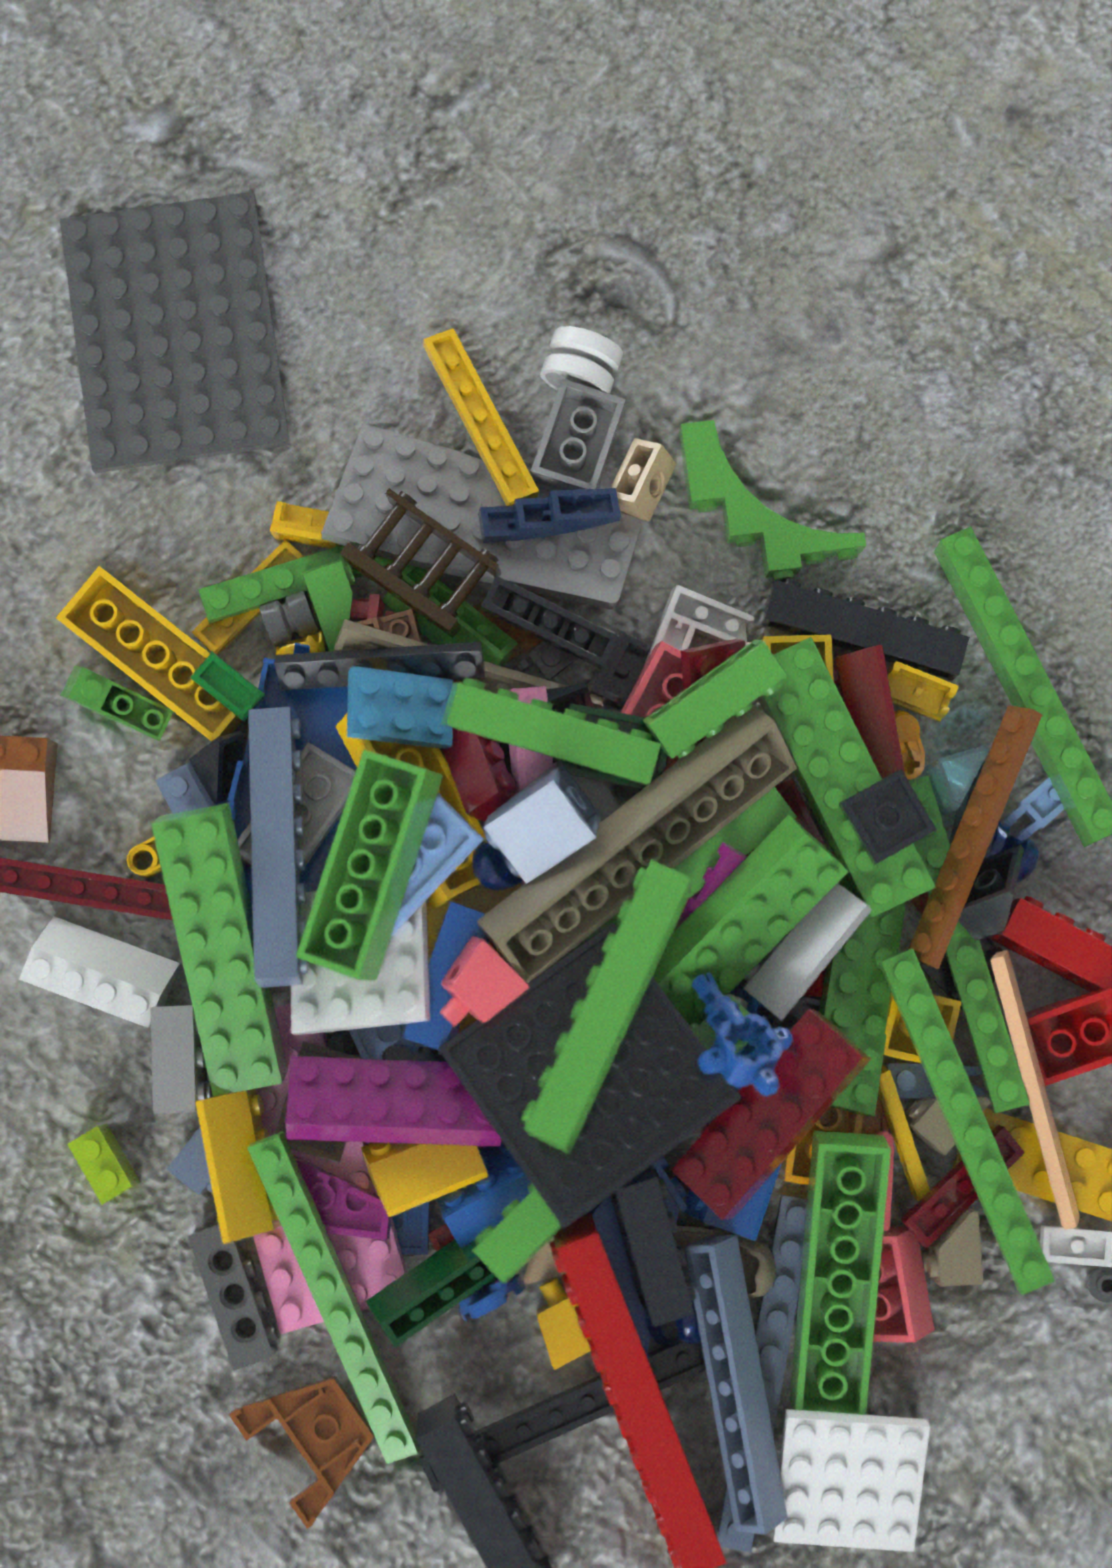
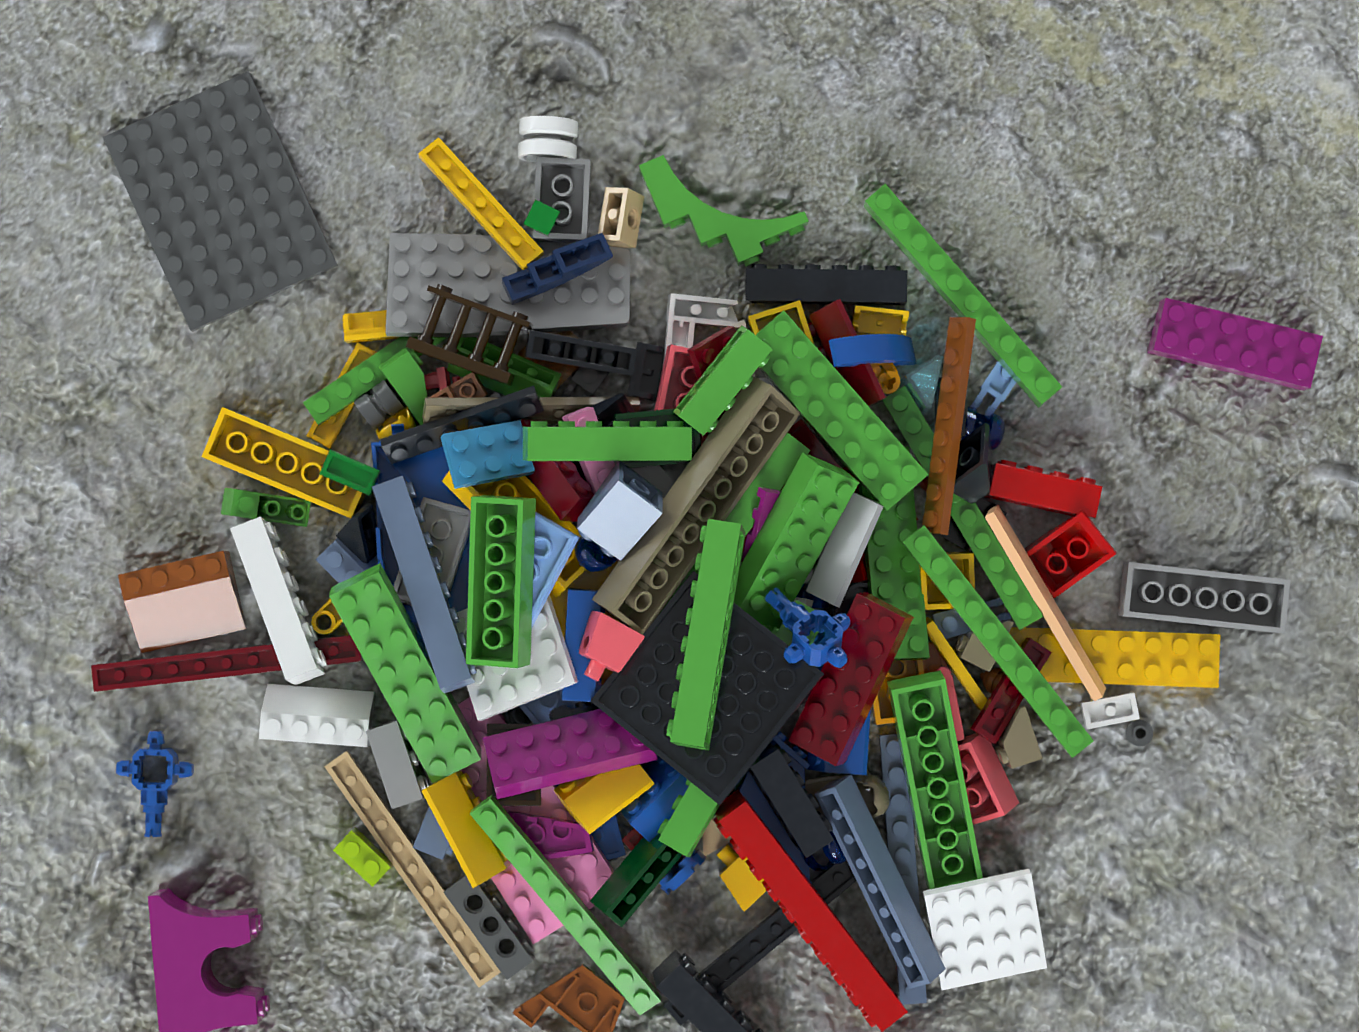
camera: 15 degrees left, 5 degrees up
black tile [839,769,937,865] -> none
none -> white brick [230,517,327,685]
none -> tan plate [324,750,501,987]
none -> green tile [524,199,560,237]
none -> blue slope [829,334,917,367]
none -> dark orange plate [980,668,1004,694]

